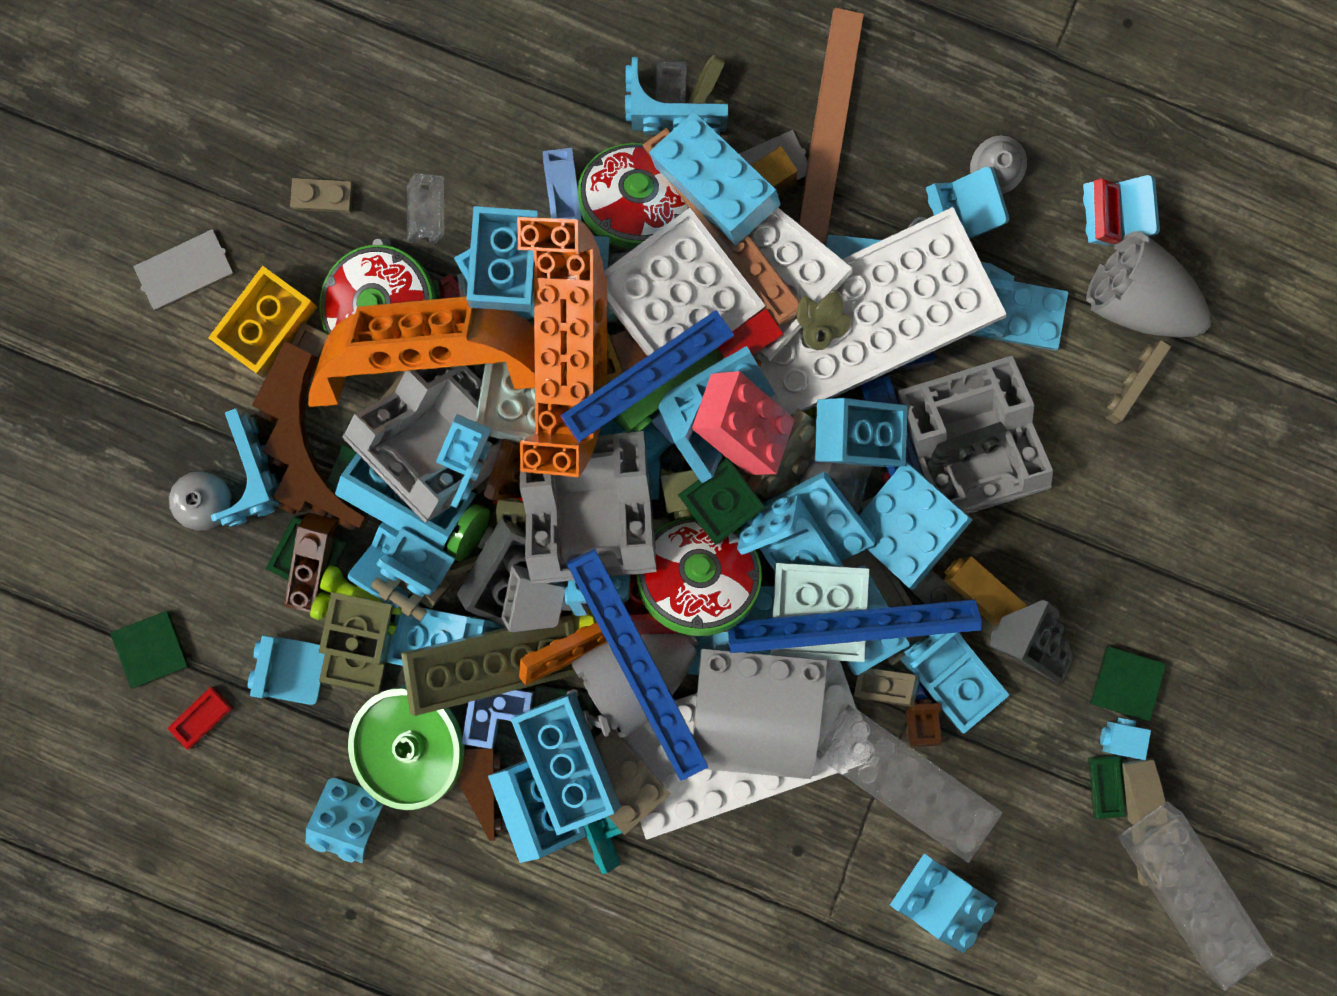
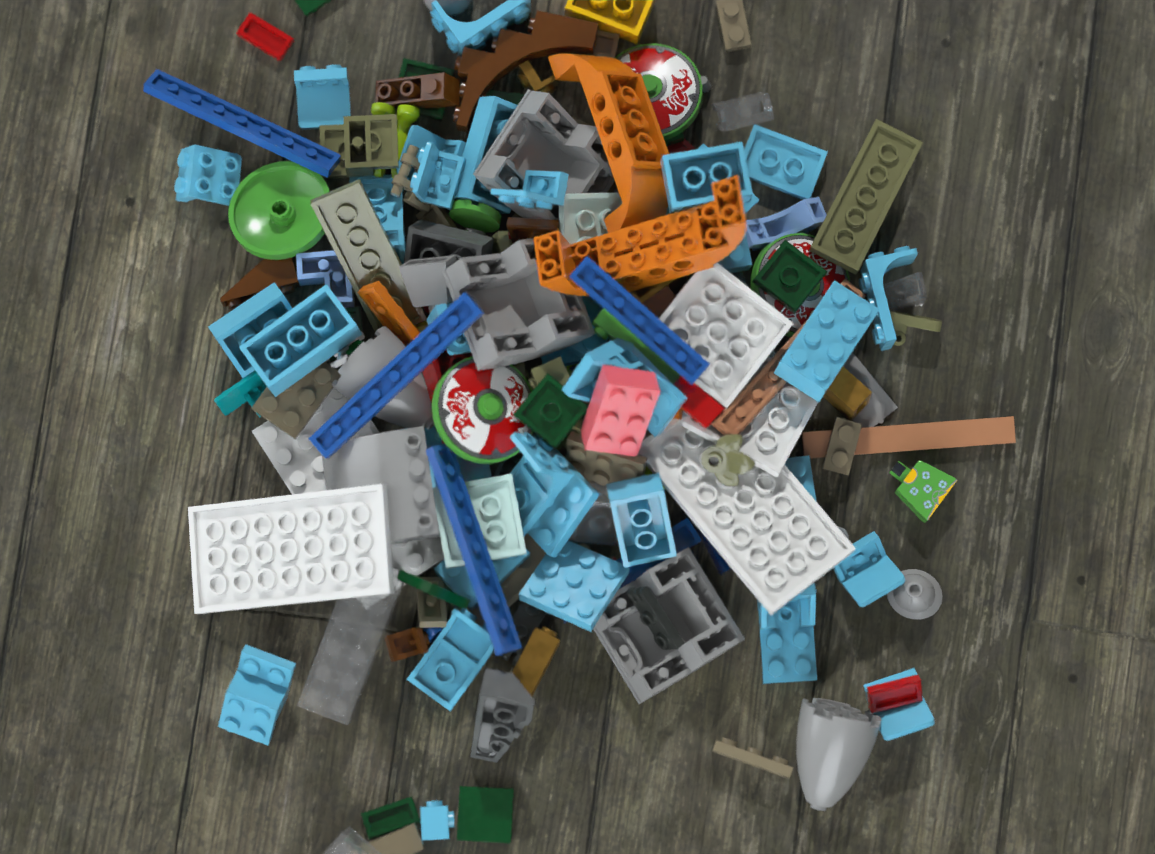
camera: 75 degrees right, 5 degrees down
none -> blue plate [143,69,341,178]
none -> white plate [188,484,394,614]
none -> dark green tile [396,569,470,609]
none -> pearl gold bracket [517,60,558,94]
none -> medium azure plate [744,124,828,200]
none -> dark green tile [752,240,827,314]
none -> olive plate [809,119,923,275]
none -> dark tan plate [822,417,862,476]
none -> bright green torso [889,460,957,523]

